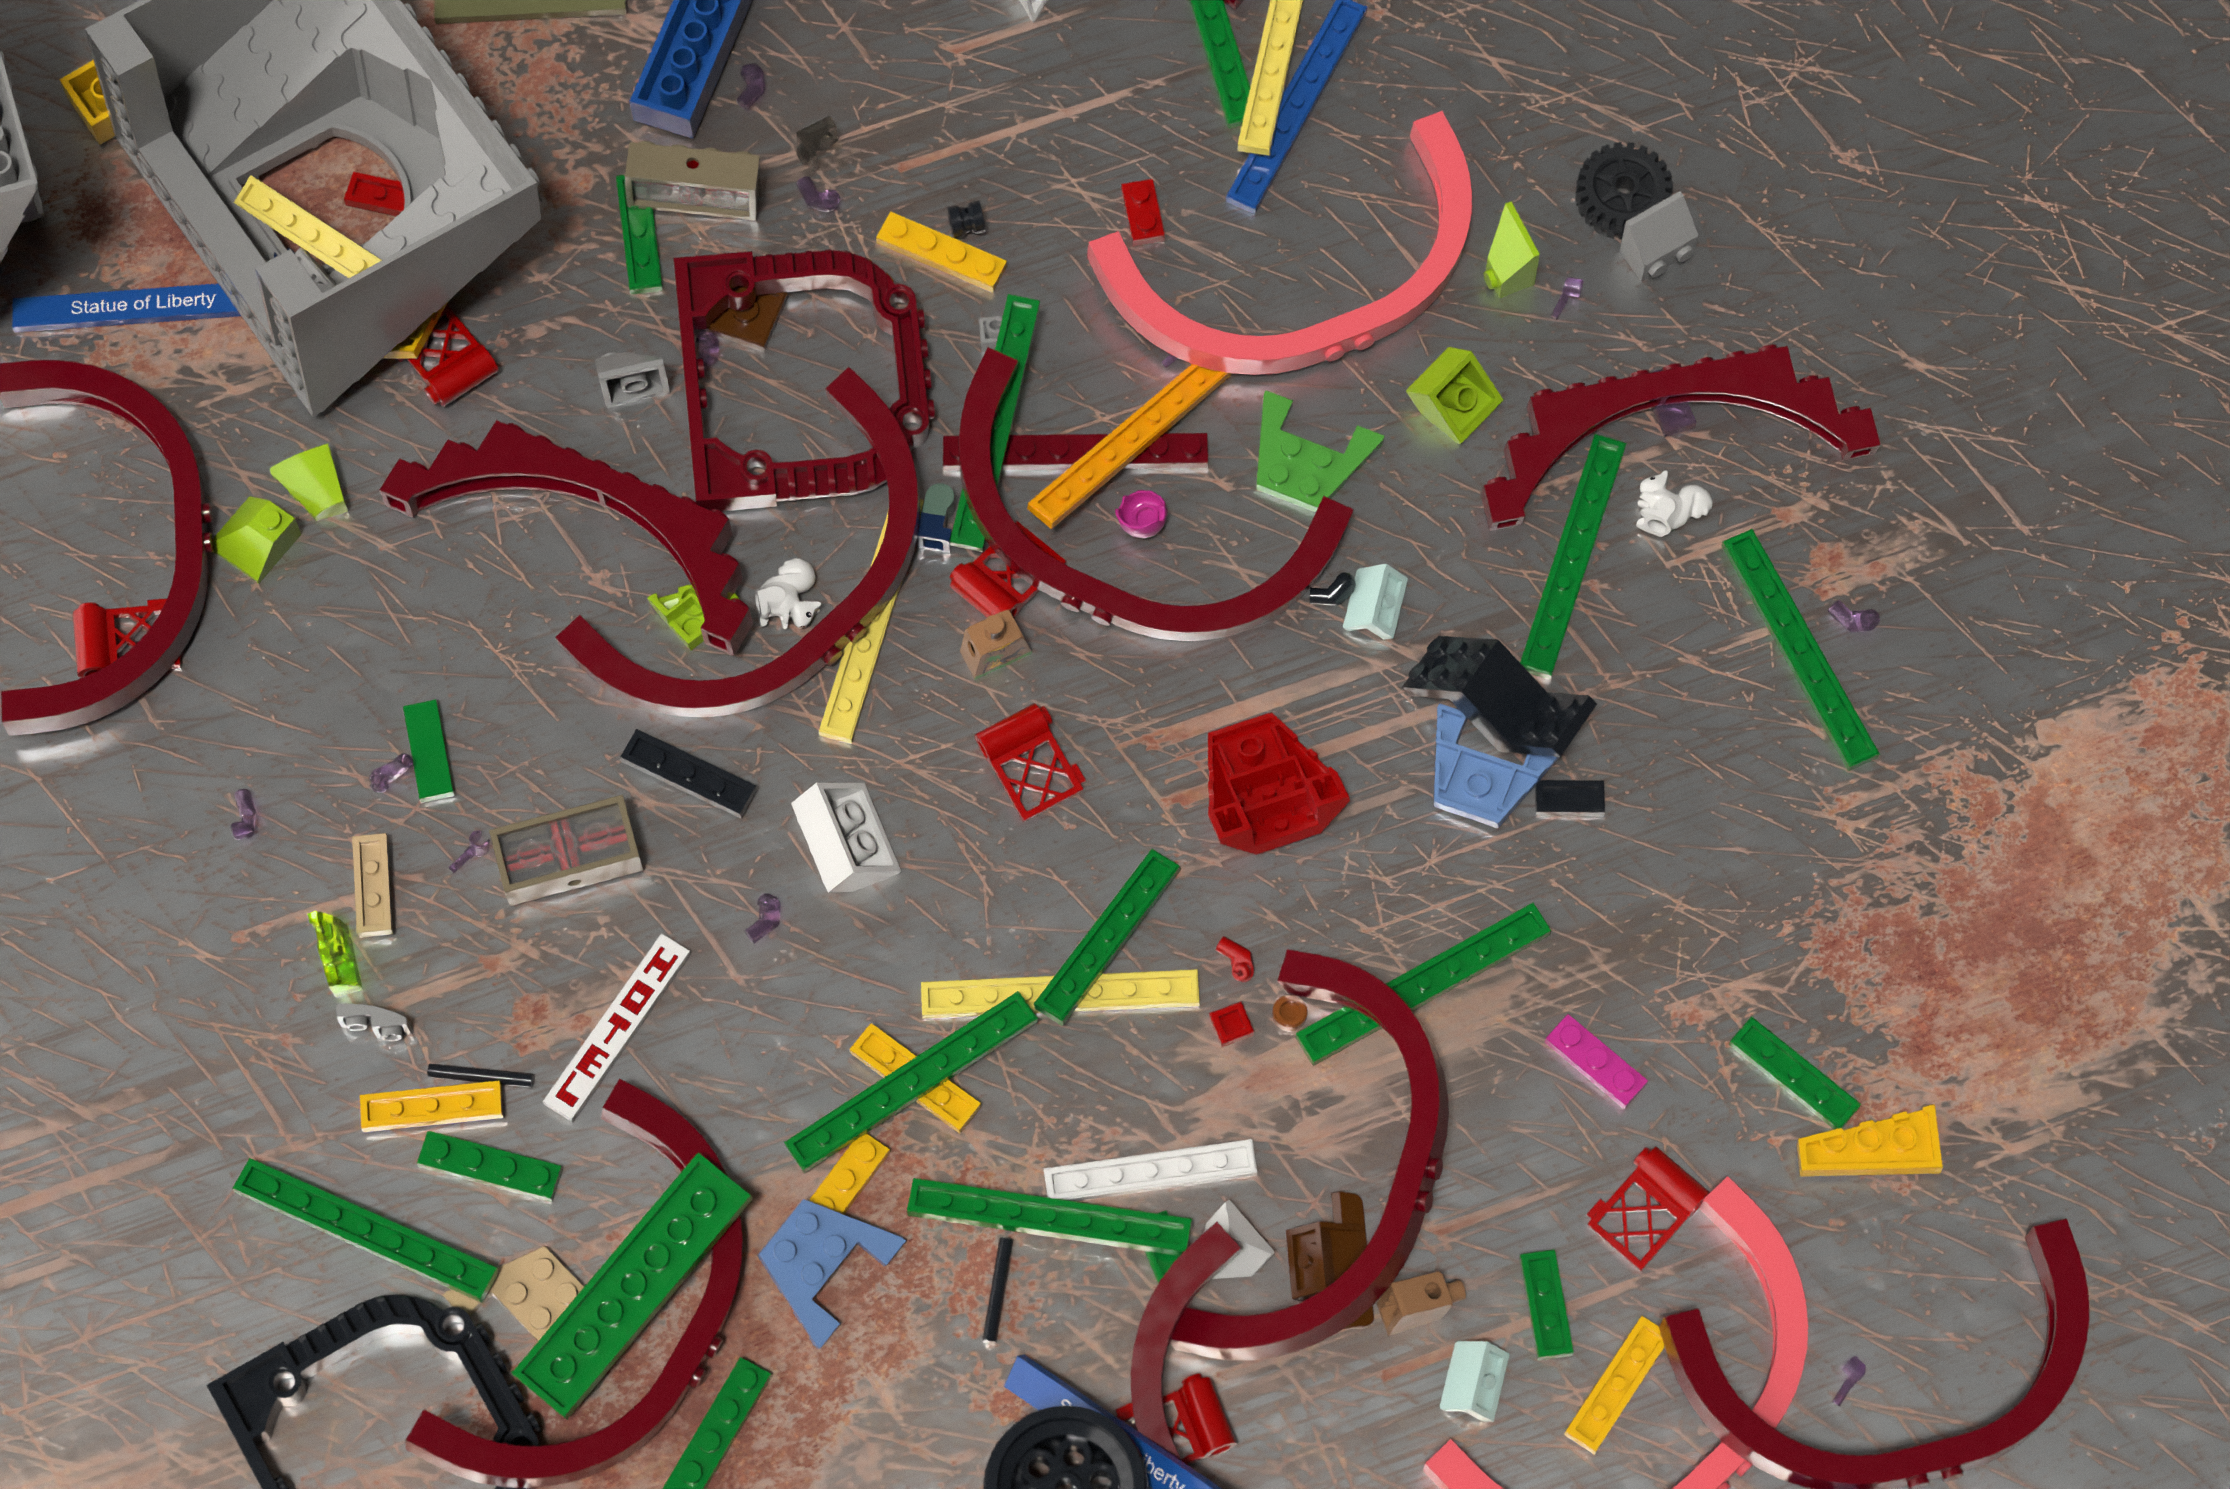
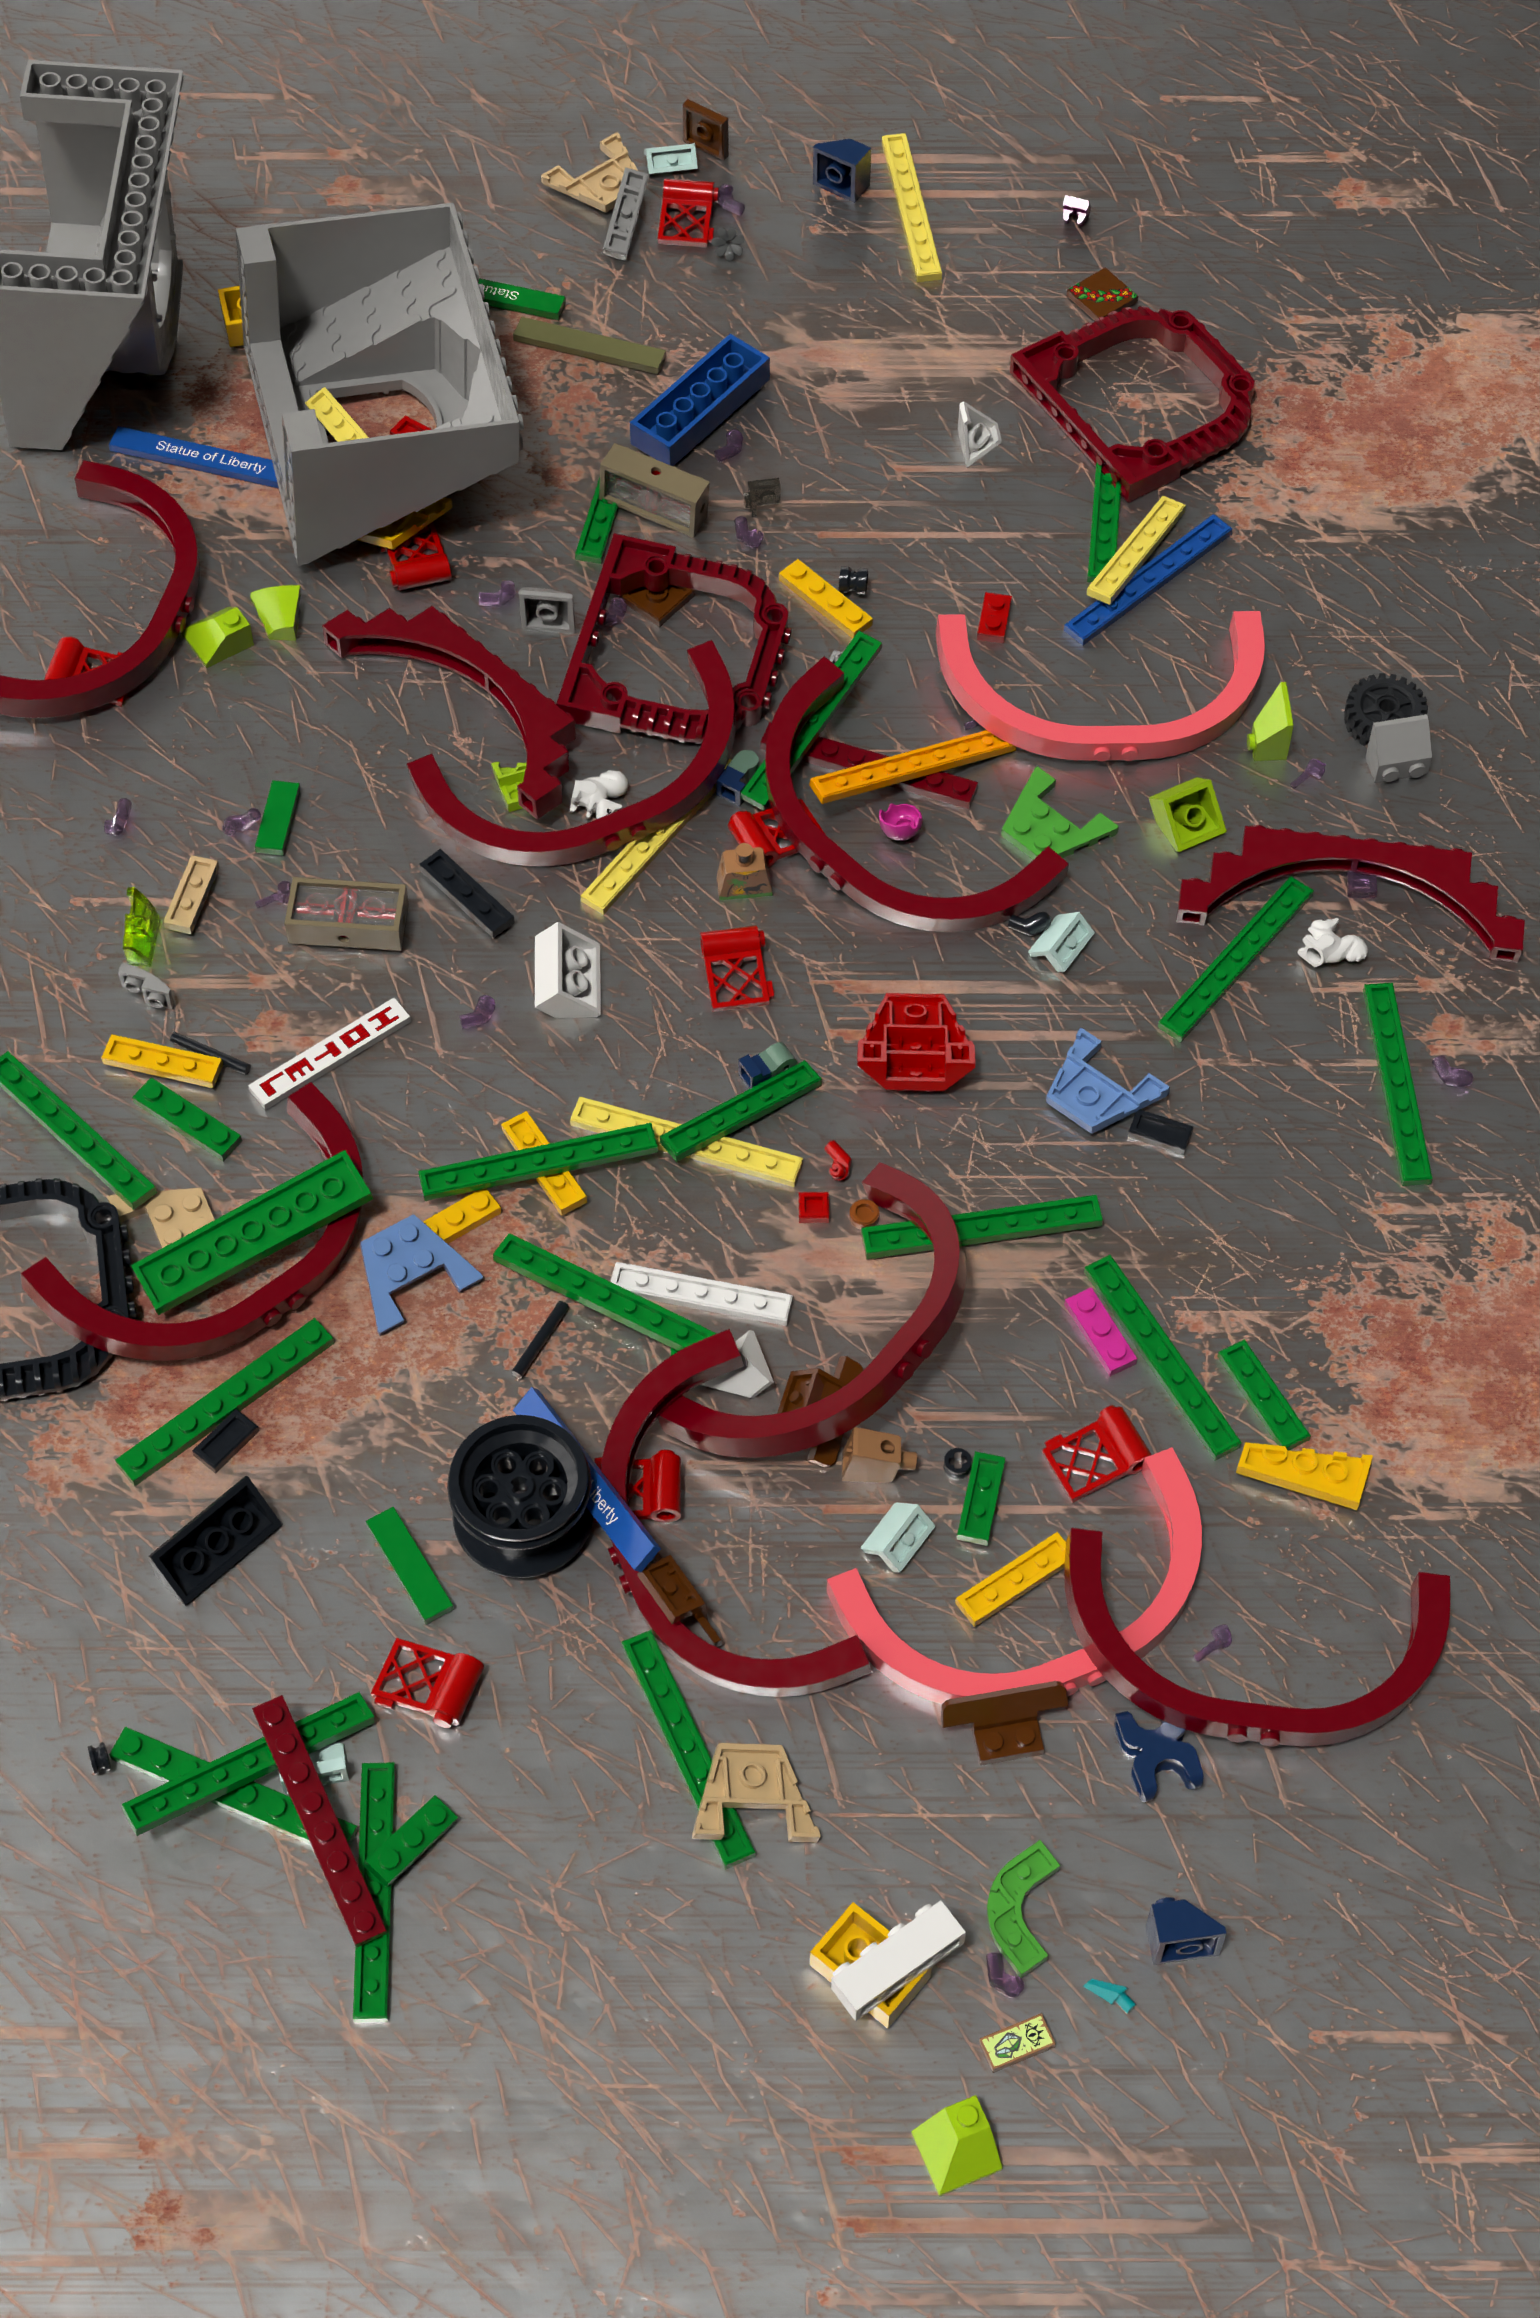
camera: 20 degrees right, 10 degrees down
black bracket [1402,636,1597,757] -> none
none -> clear purple arm [478,581,516,607]
none -> leg [738,1042,797,1089]
none -> black bush [943,1448,972,1480]
none -> green tile [1084,1254,1242,1461]

